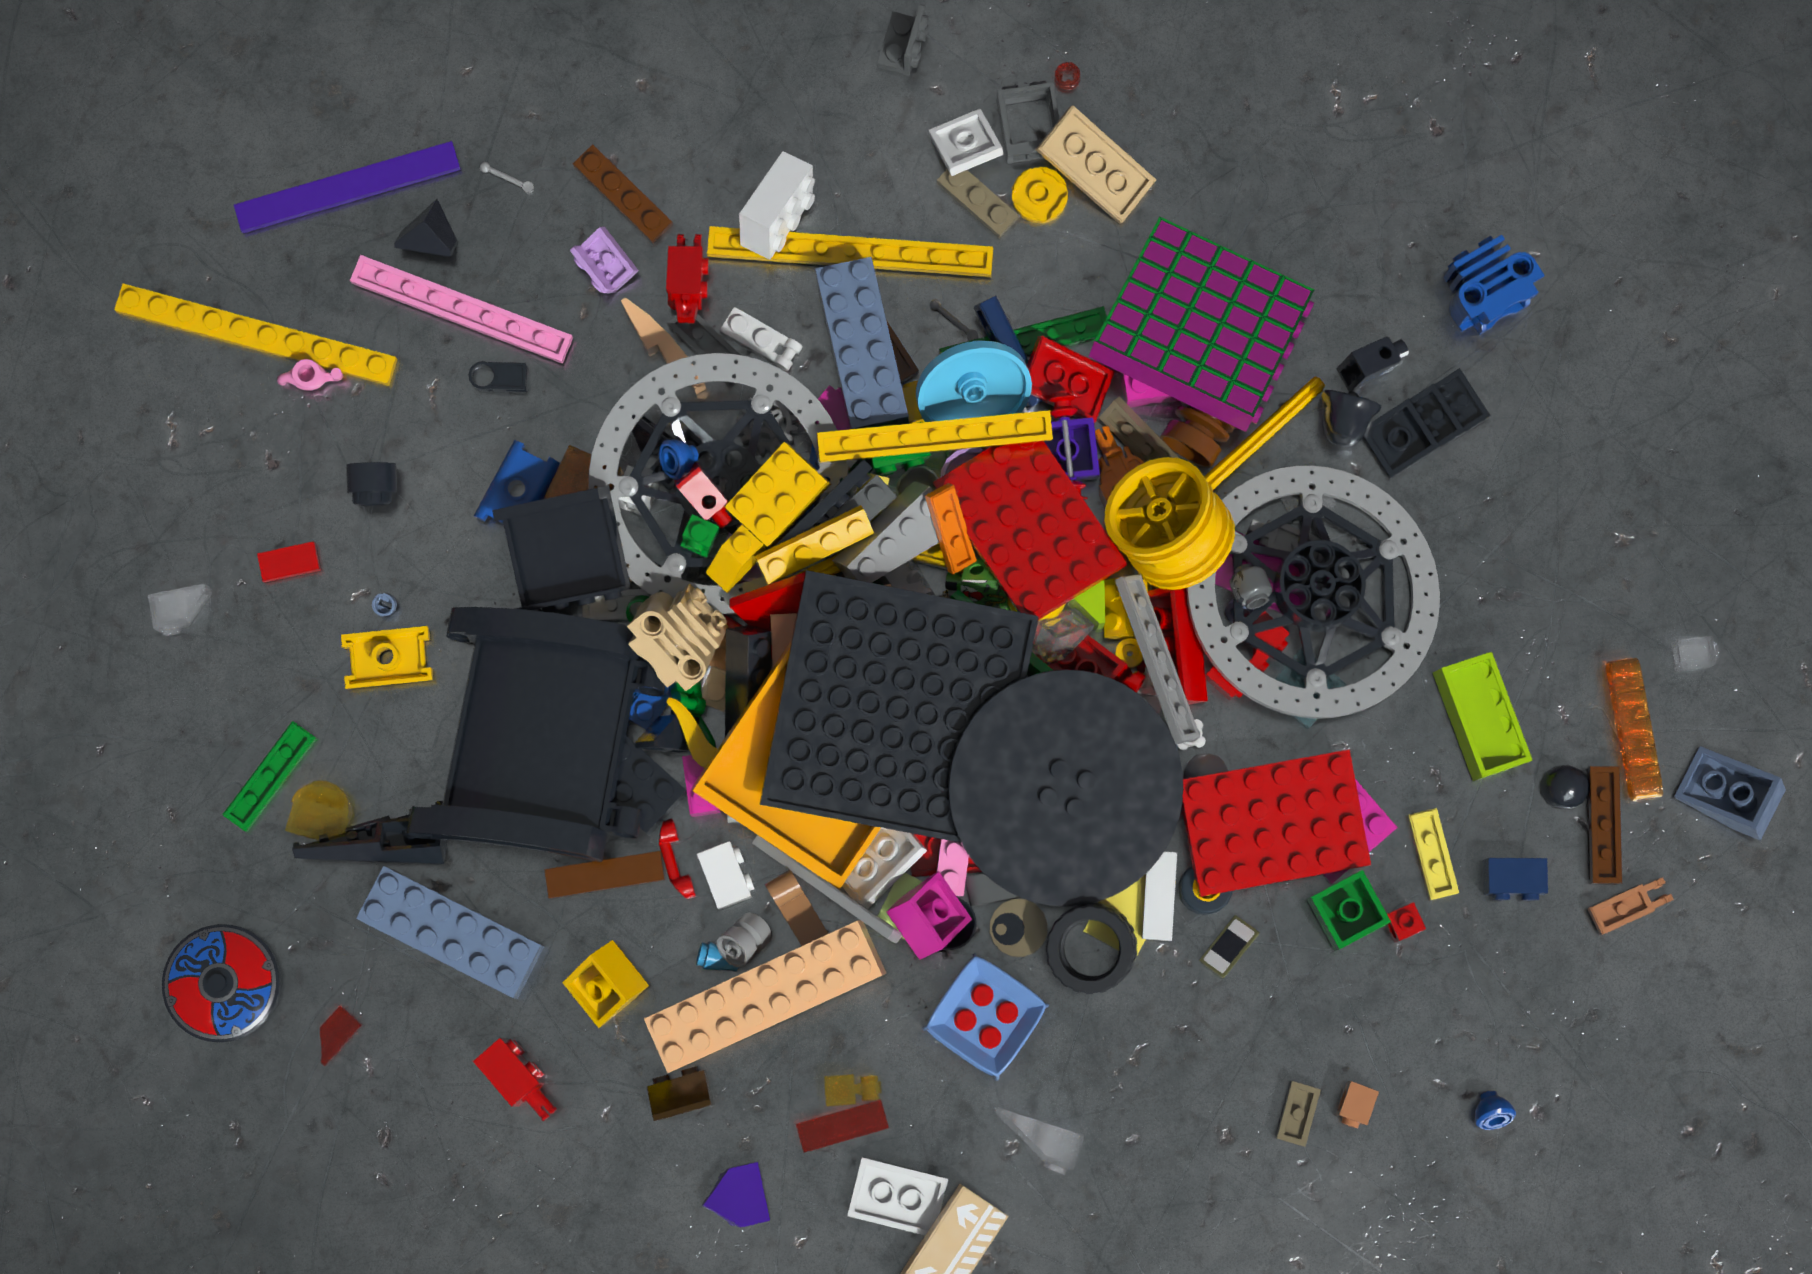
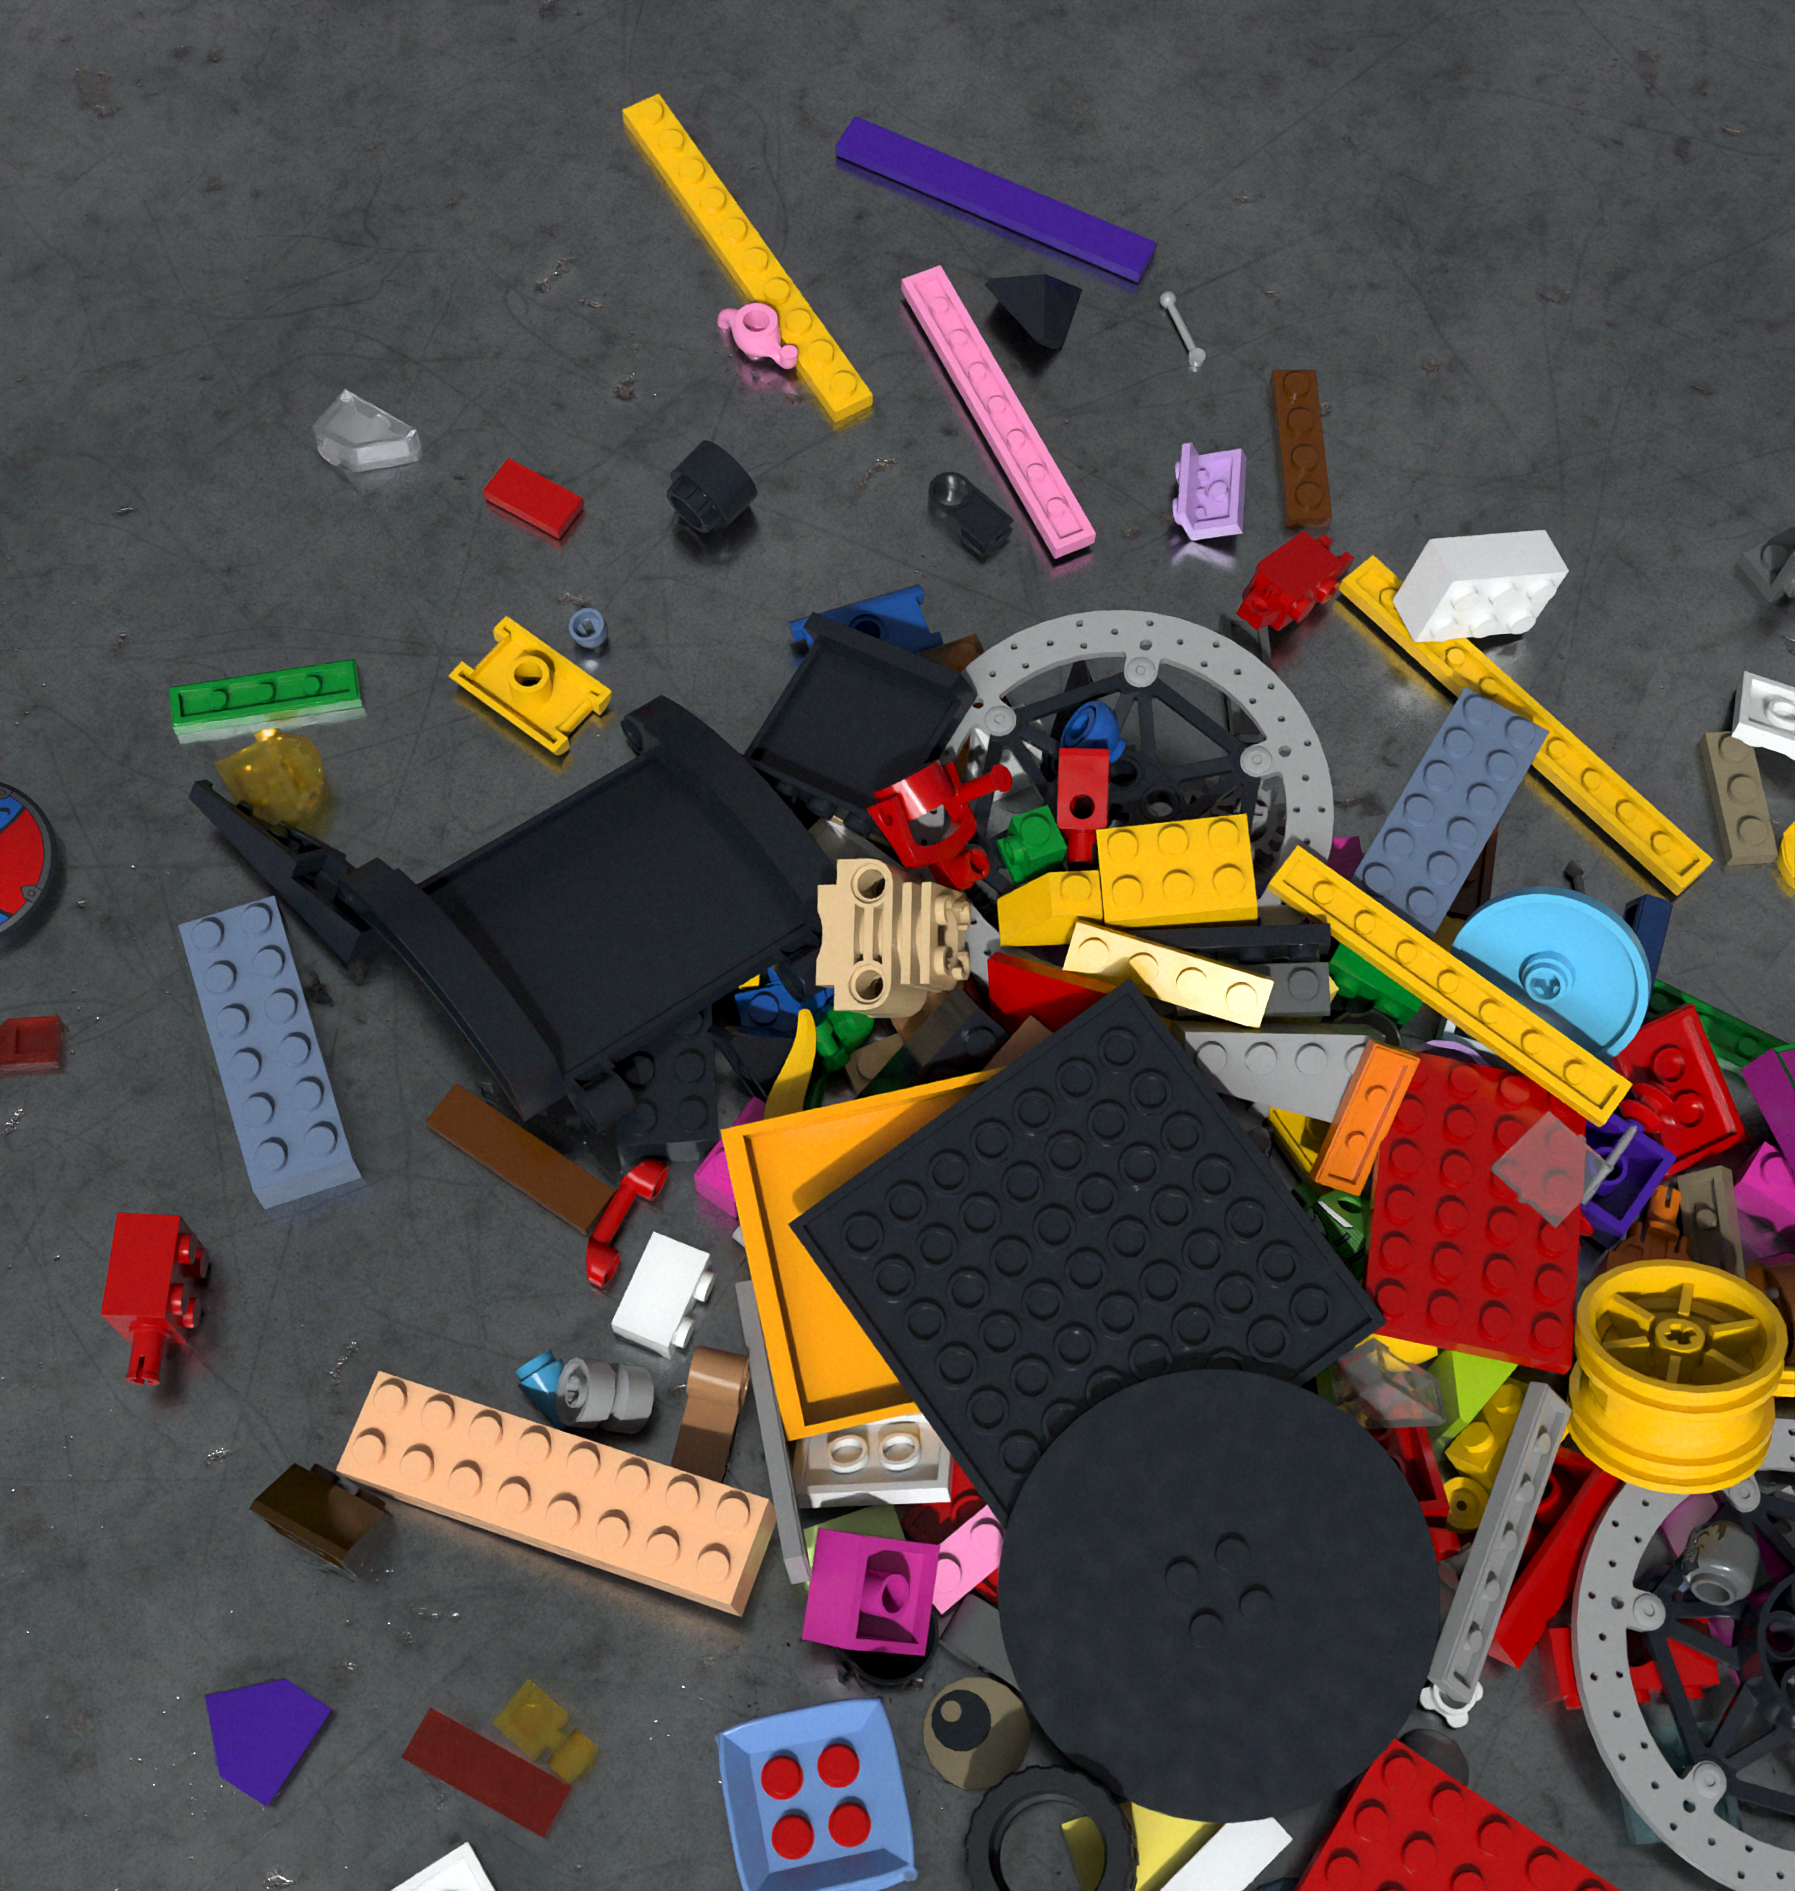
camera: 40 degrees right, 15 degrees down
yellow slope [562,940,649,1028] -> none
light nougat slope [621,298,706,395] -> none
white plate [720,307,803,371] -> none
none -> red piece [867,759,1013,892]
none -> clear piece [1490,1111,1614,1228]

